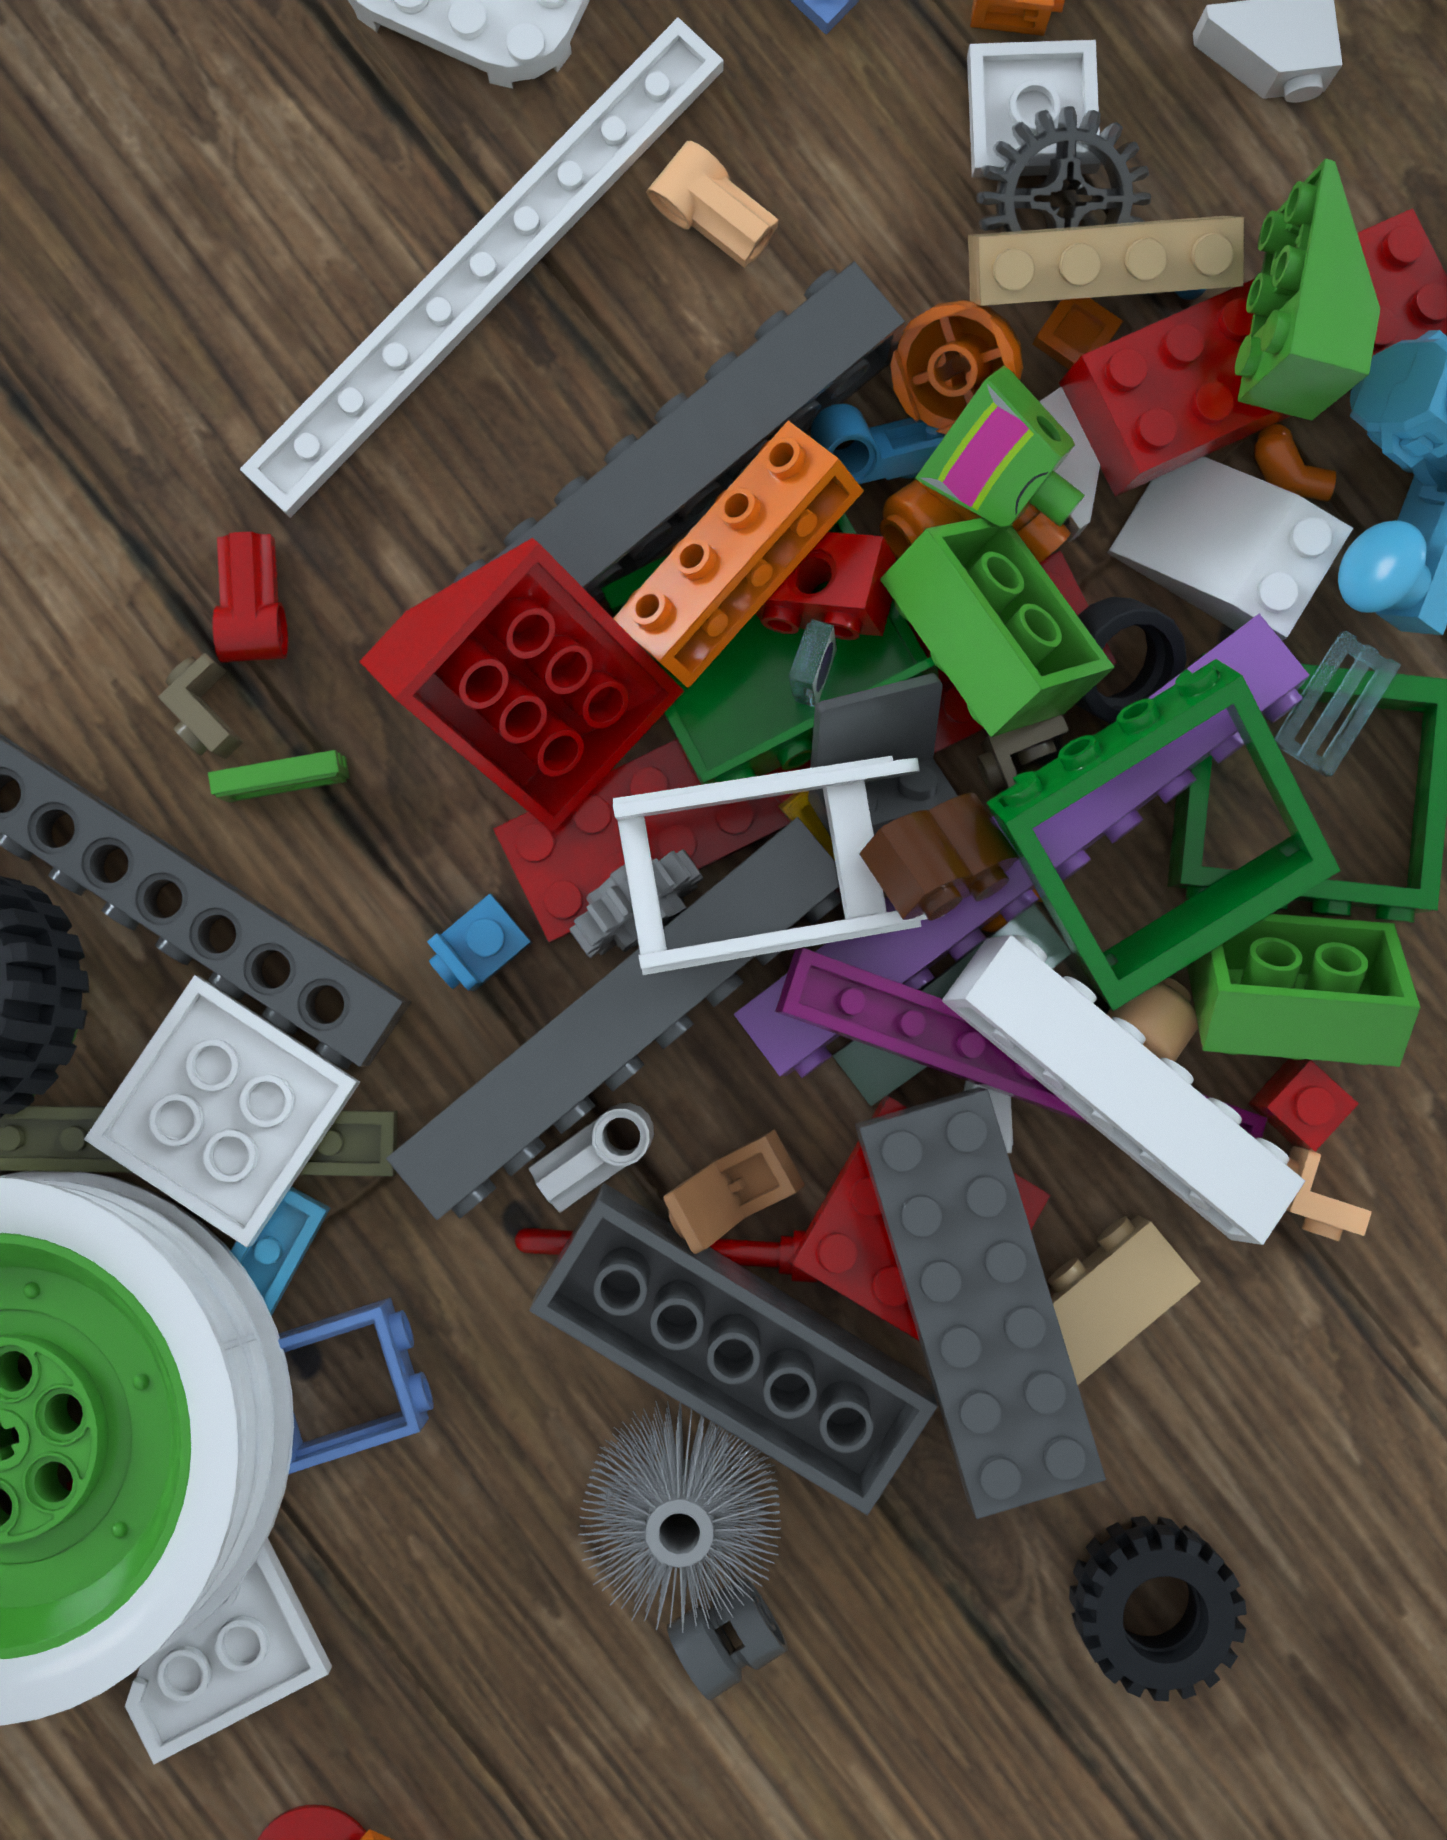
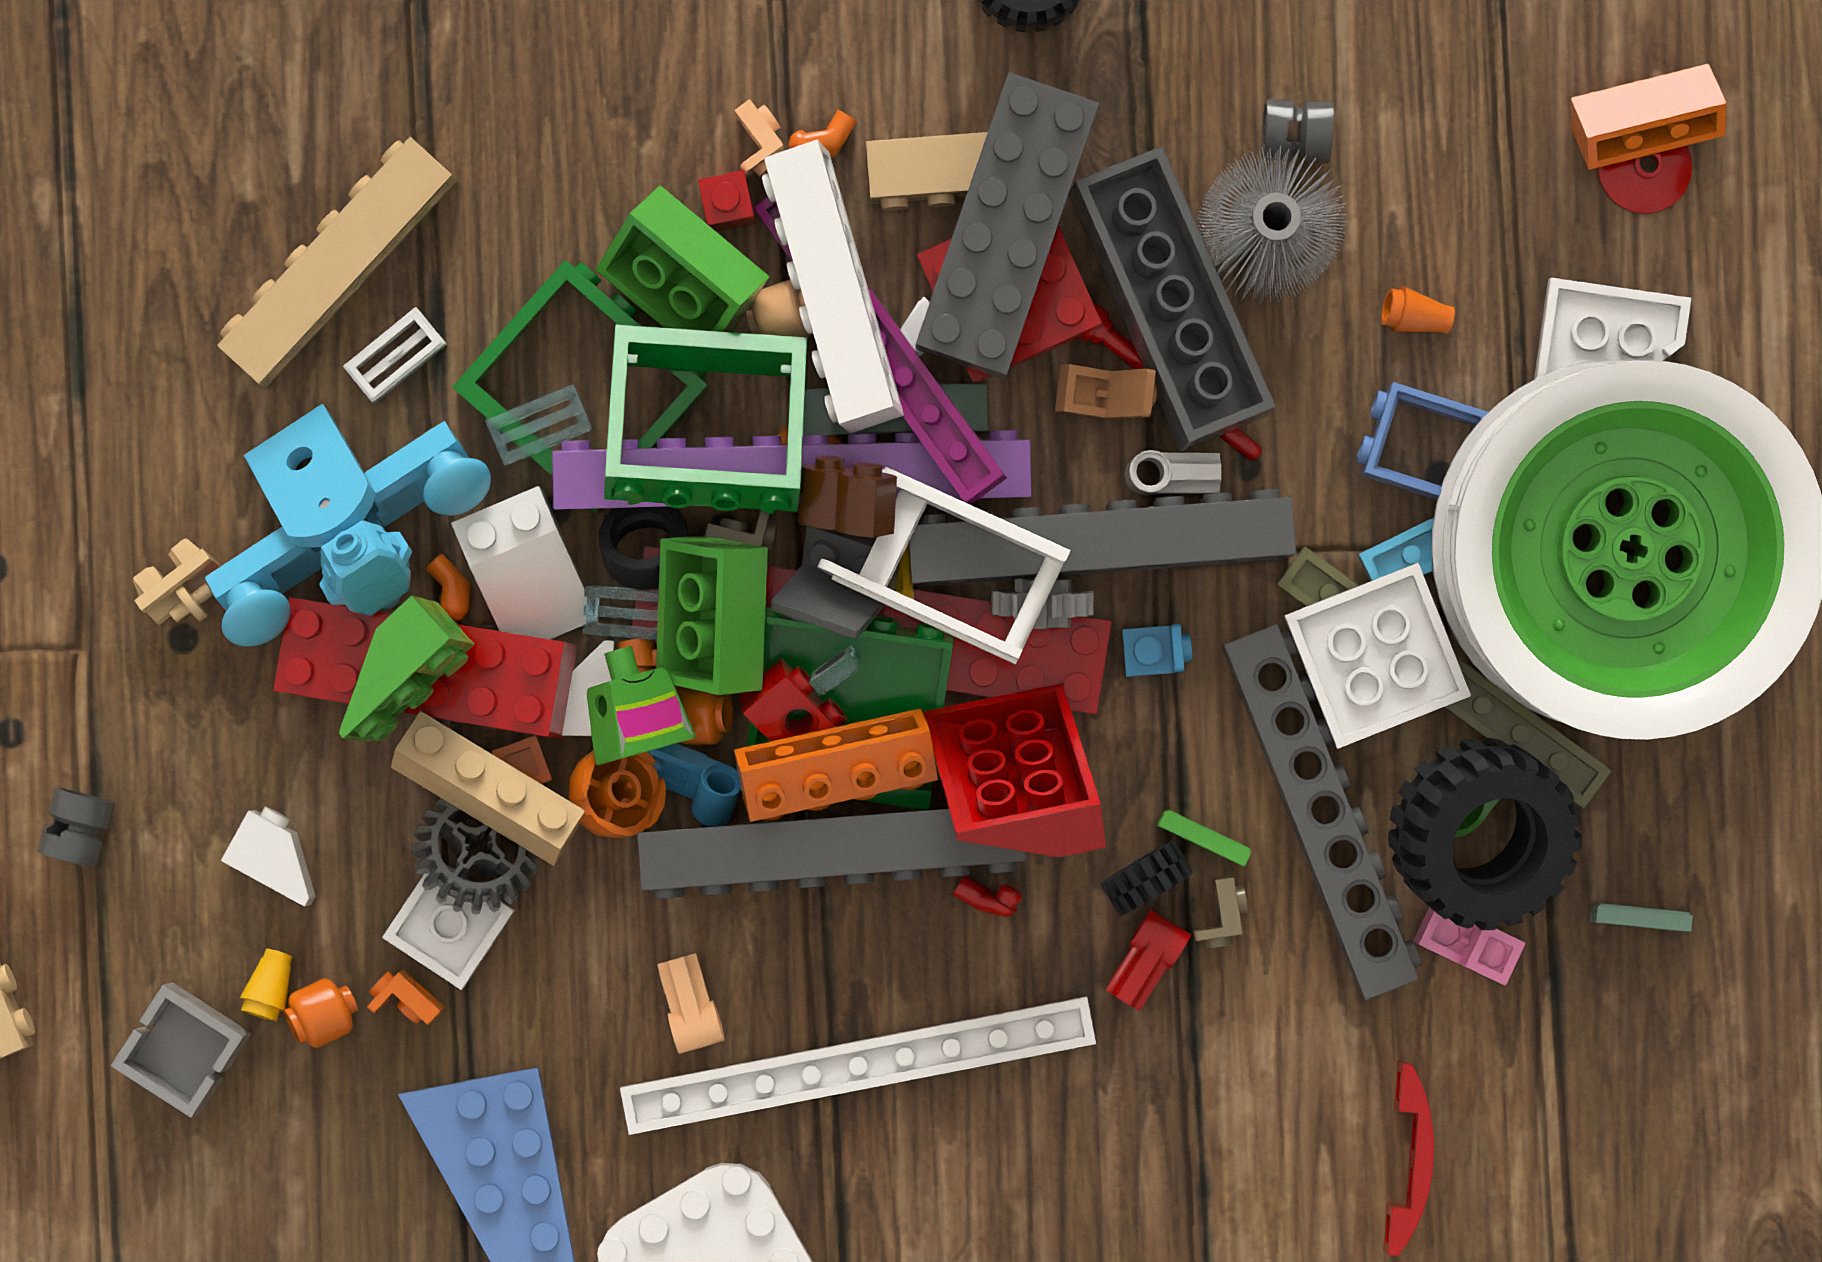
camera: 135 degrees left, 0 degrees up
none -> clear light blue tile [583,585,659,640]
none -> orange arm [788,110,857,159]
none -> red arm [952,875,1022,918]
none -> black tyre [1100,840,1193,916]
none -> orange cone [1381,286,1455,334]

